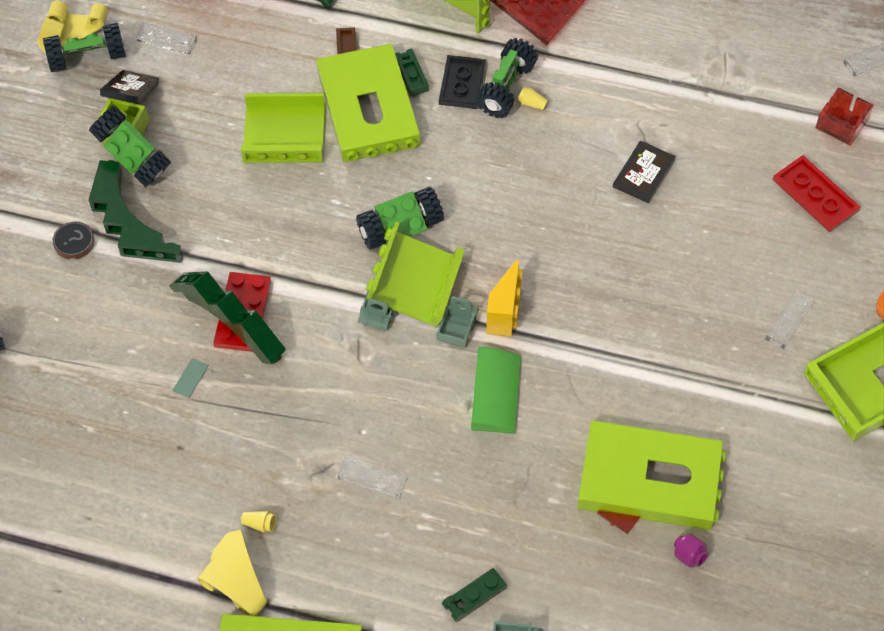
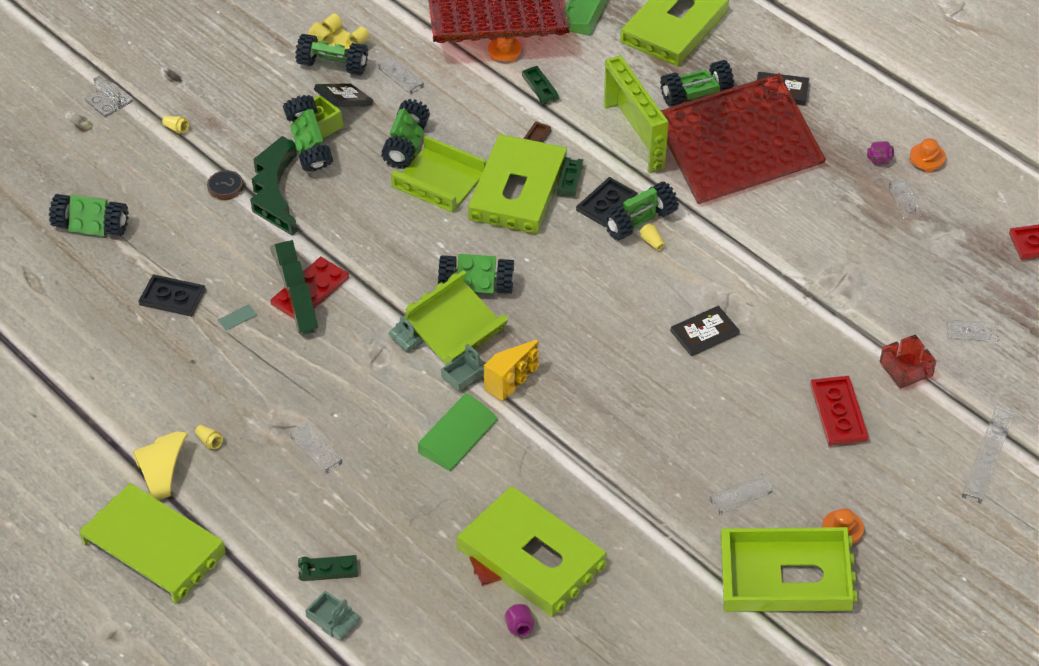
camera: 30 degrees right, 10 degrees down
none -> black tile [138,274,206,317]
none -> plate [381,99,430,169]

